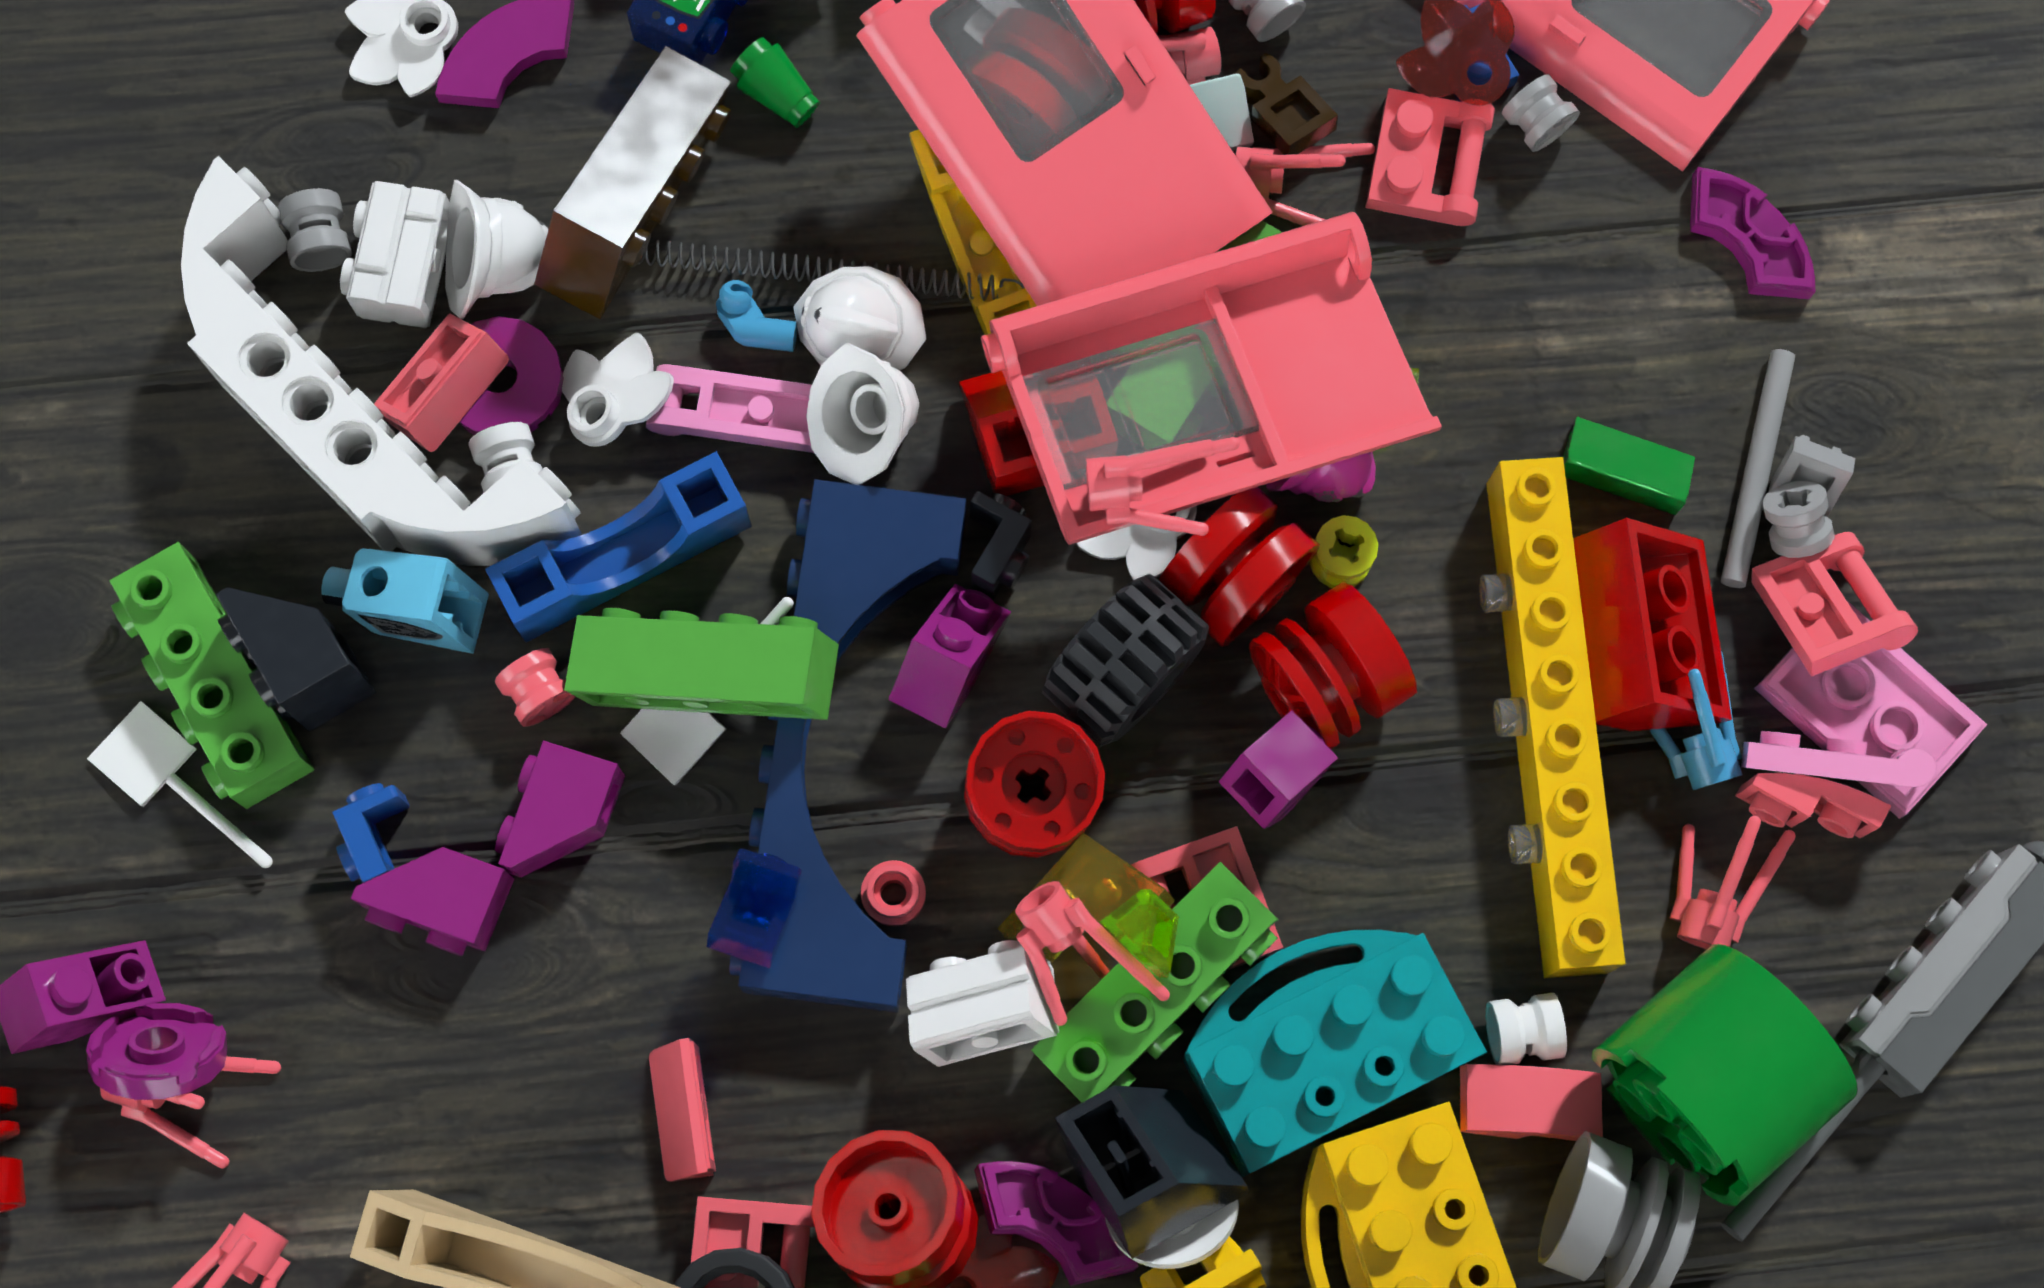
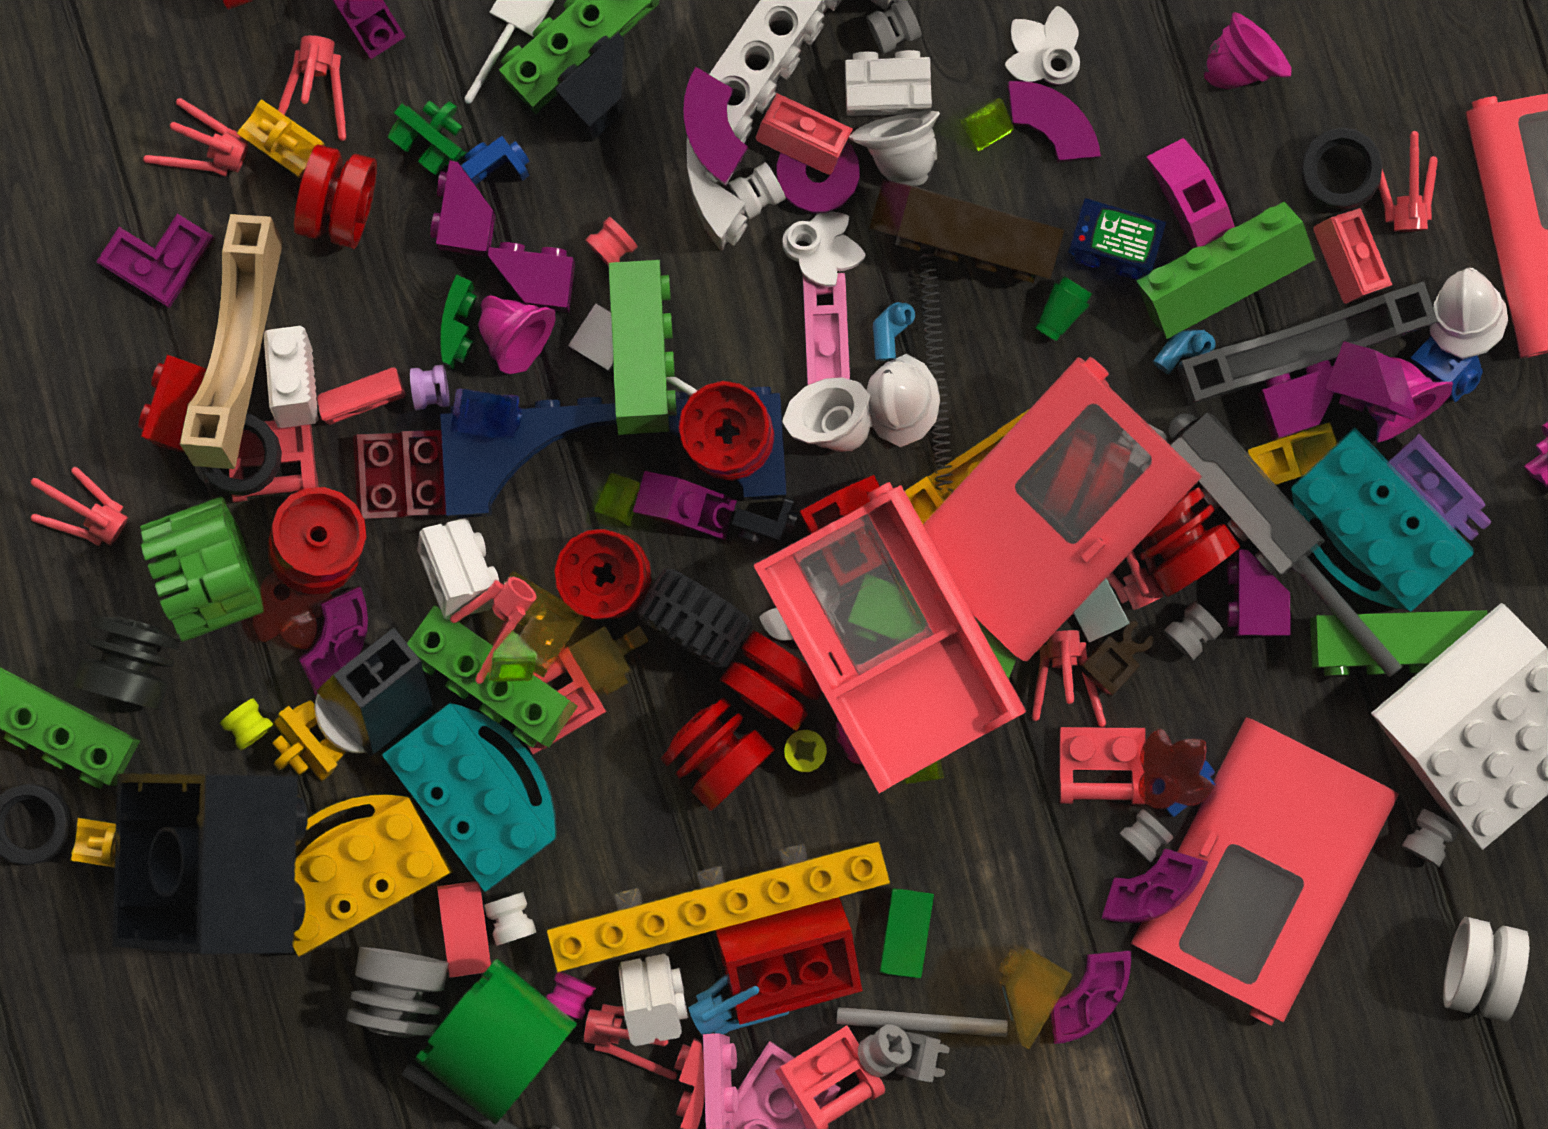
camera: 80 degrees right, 10 degrees up
magenta tile [86,1003,227,1100] -> none
medium azure torso [322,548,489,654] -> none
blue arch [485,451,752,642] -> none
coral plate [861,860,926,926] -> none
coral plant [1086,437,1240,536] -> none
magenta slope [1219,710,1338,829] -> none
none -> yellow hips [237,99,324,178]
none -> white brick [263,326,319,428]
none -> red wheel [294,144,377,249]
none -> dark red slope [353,430,446,520]
none -> green hips [388,101,467,176]
none -> lavender wheel [410,364,450,410]
none -> green slope [441,274,477,370]
none -> dark pink piece [478,295,556,374]
none -> dark pink wheel [546,972,596,1019]
none -> clear yellow brick [568,626,649,695]
none -> clear neon green slope [594,473,641,526]
none -> white brick [618,954,688,1046]
none -> red wheel [679,381,775,481]
none -> magenta tile [684,67,748,186]
none -> clear neon green slope [959,98,1015,151]
none -> clear yellow slope [998,945,1073,1050]
none -> magenta tile [1102,849,1208,923]

